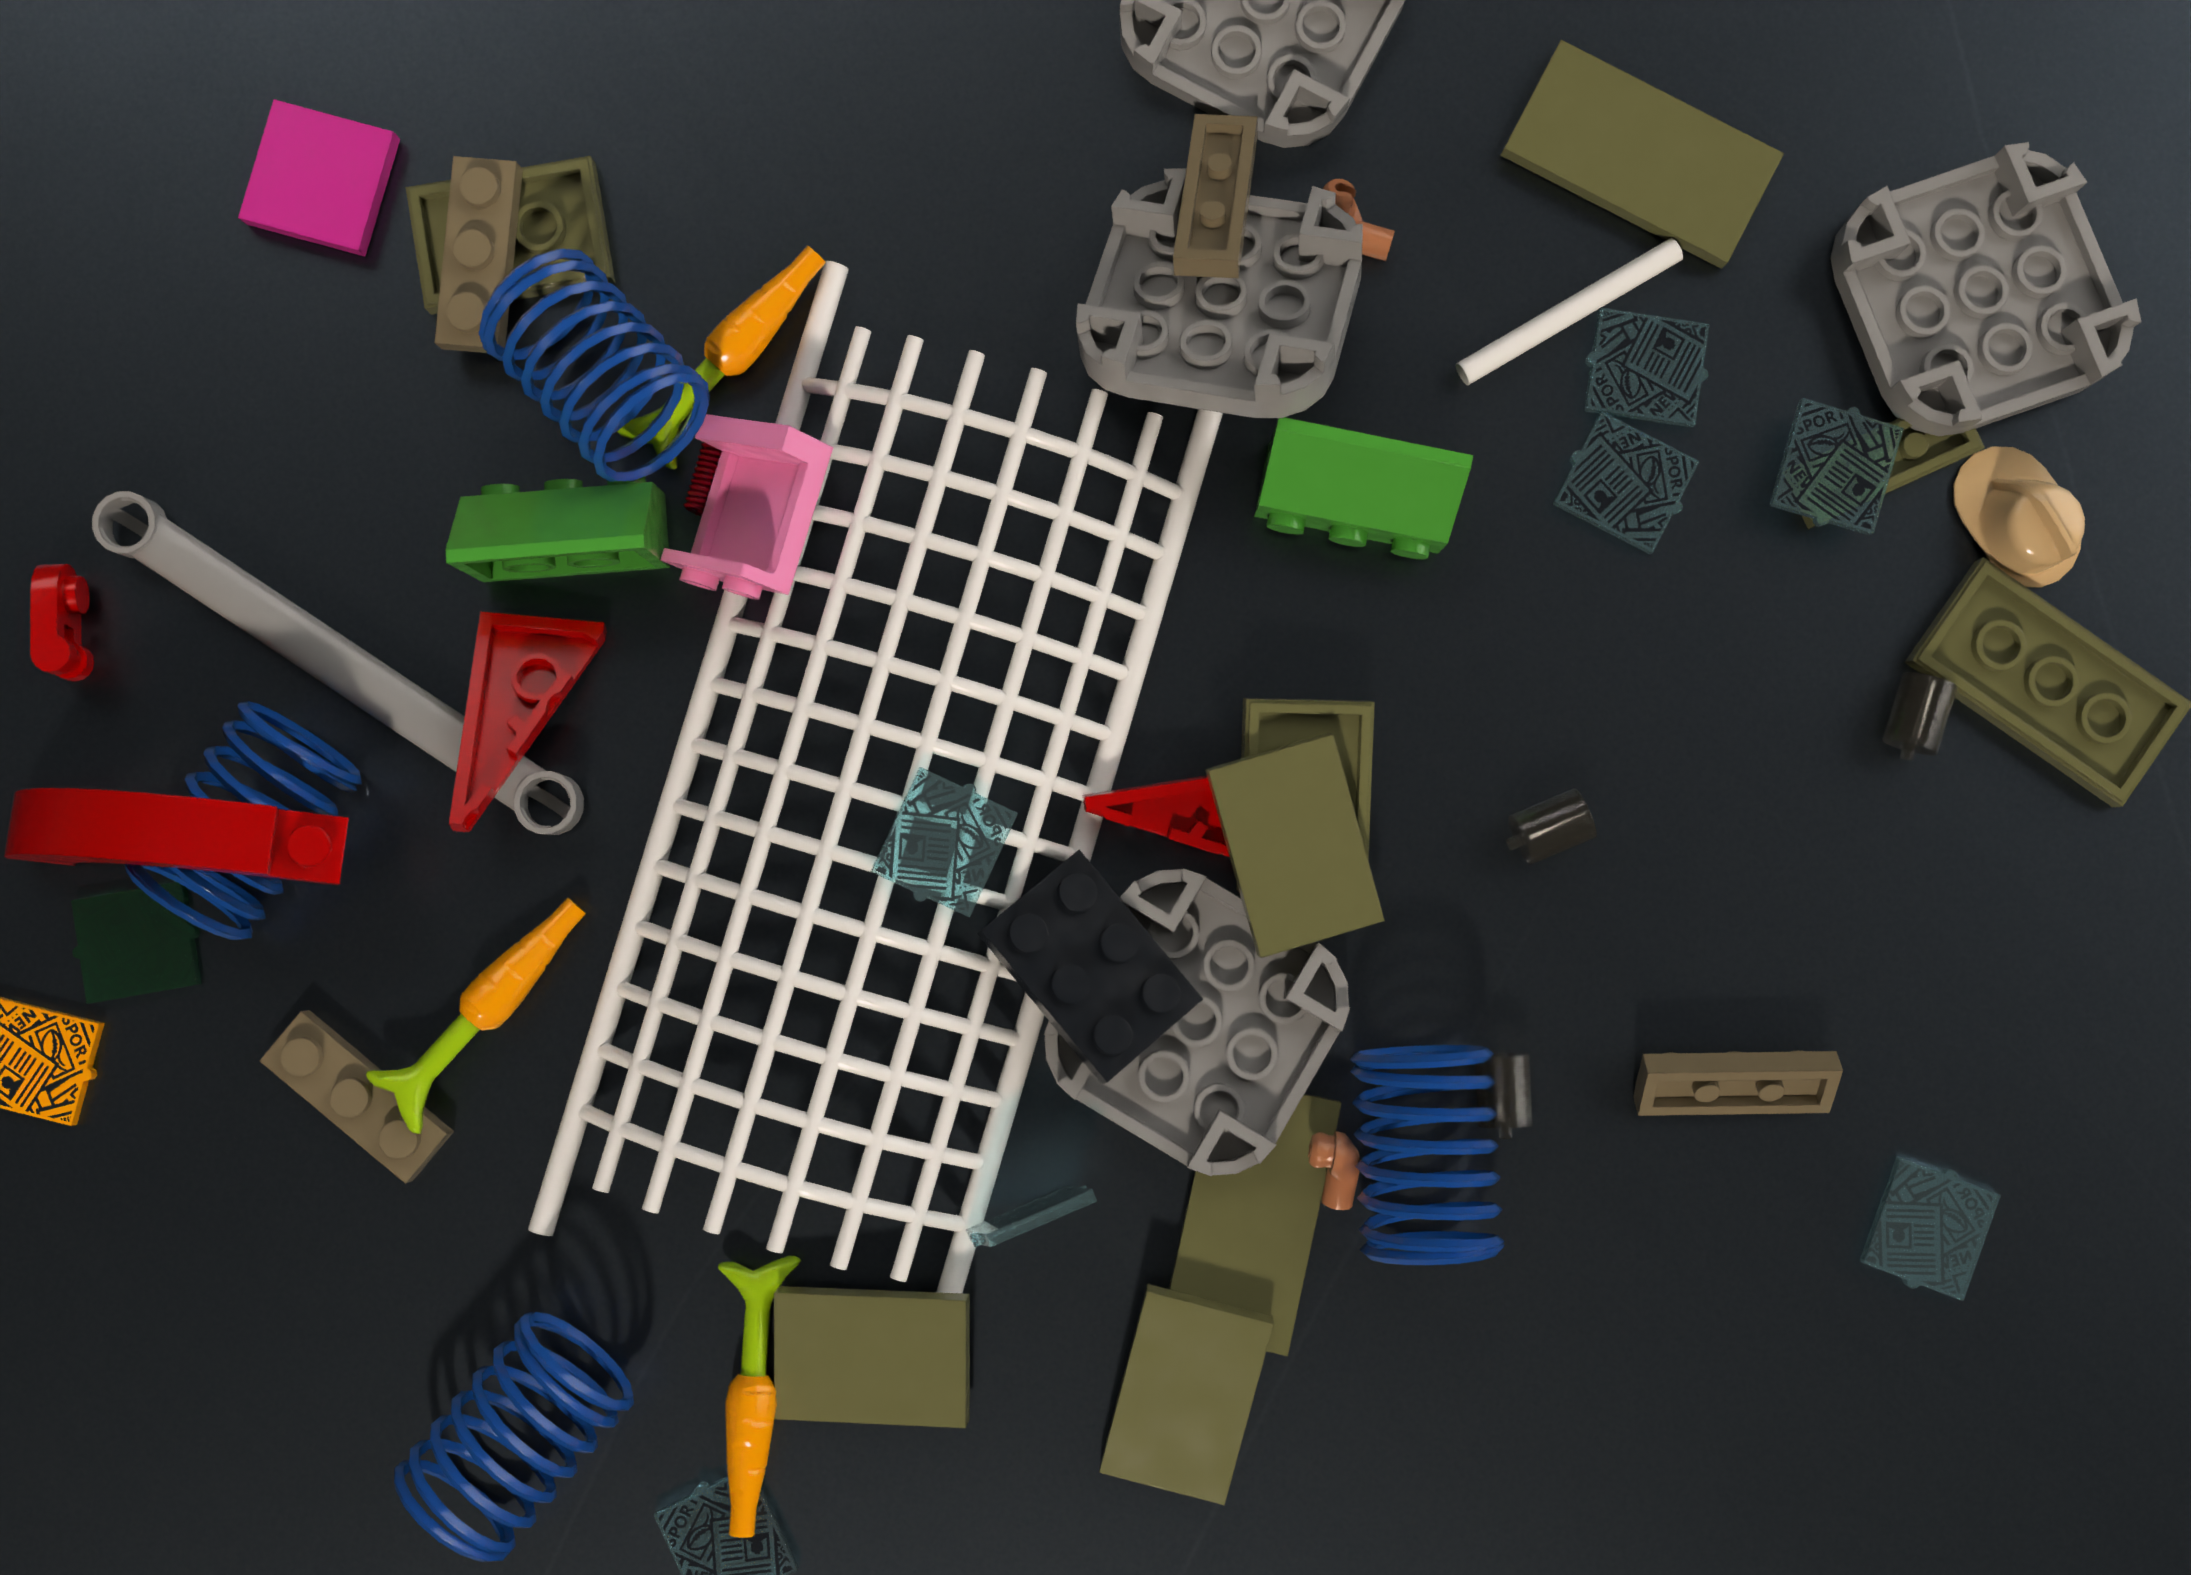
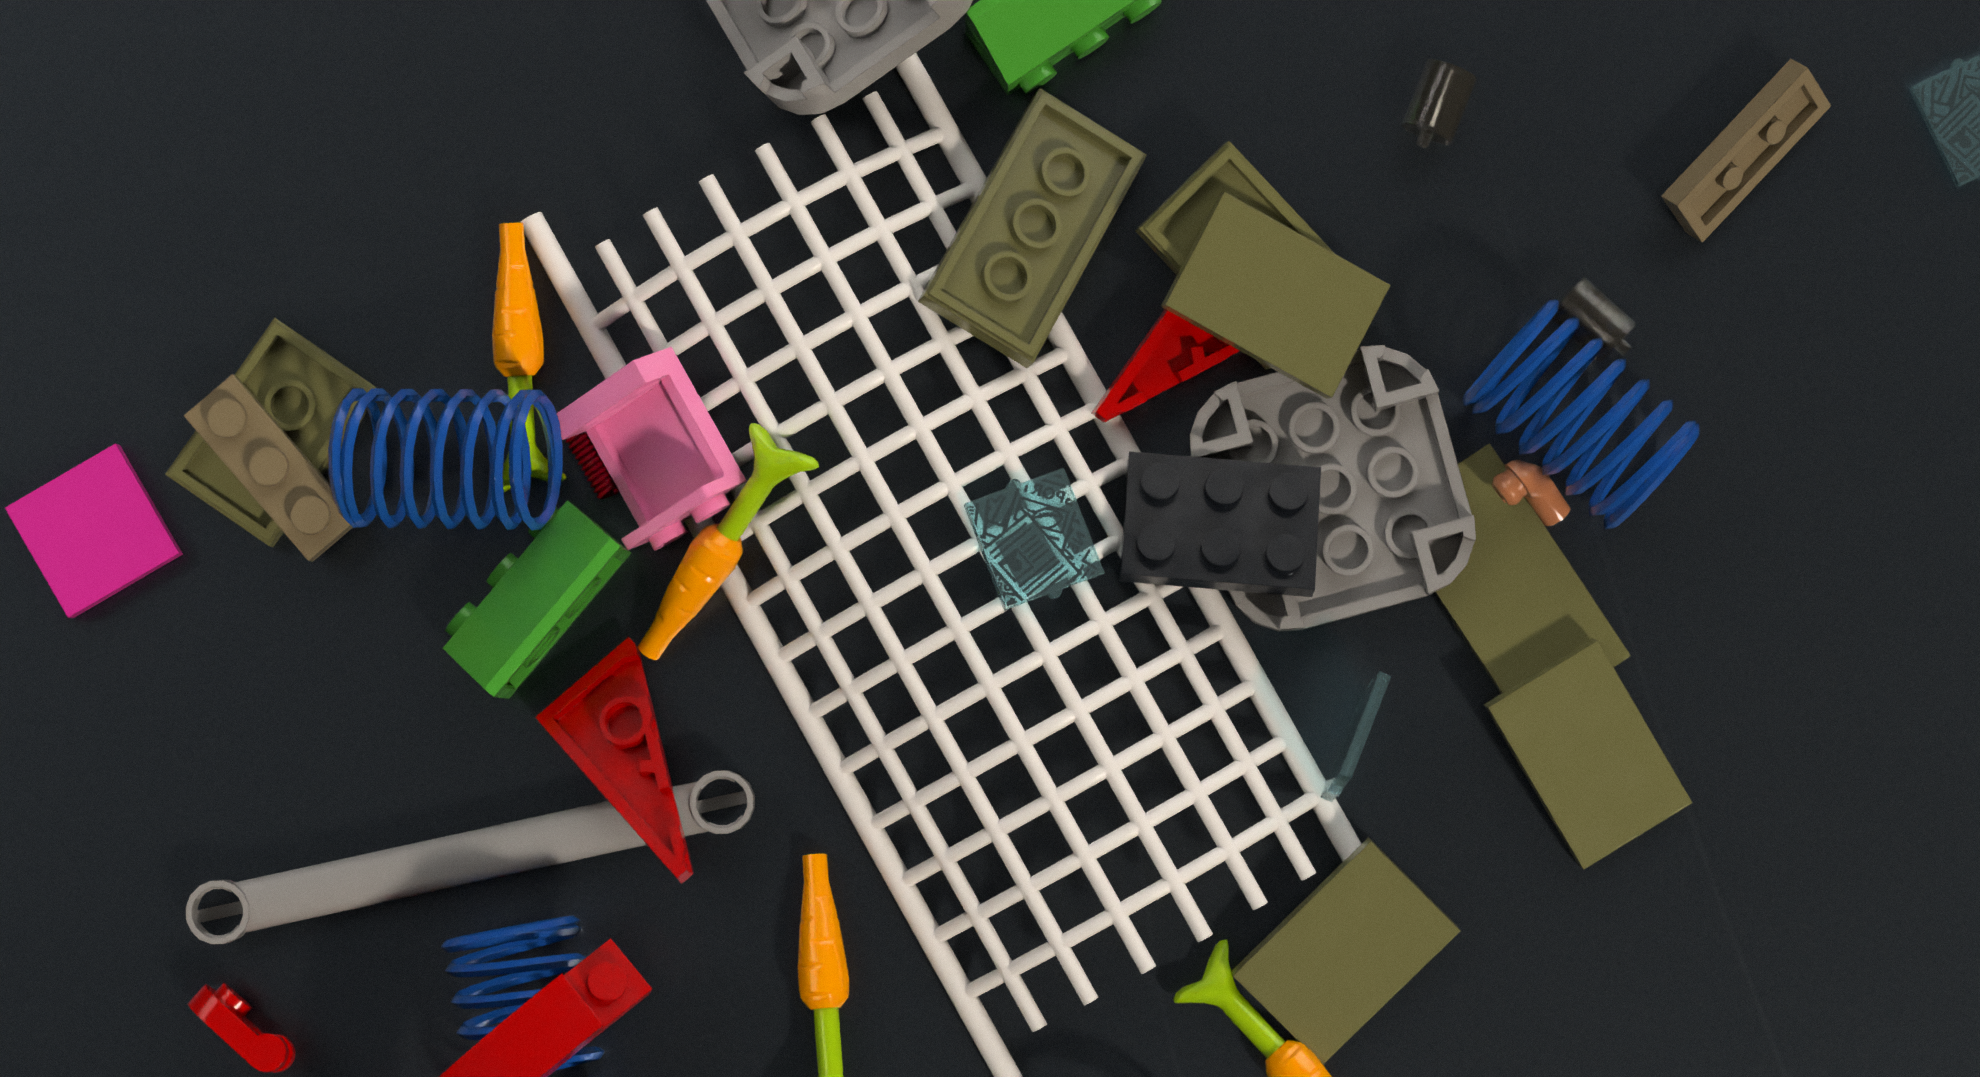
camera: 50 degrees left, 0 degrees up
none -> piece [638,423,819,660]
none -> olive tile [918,88,1147,368]

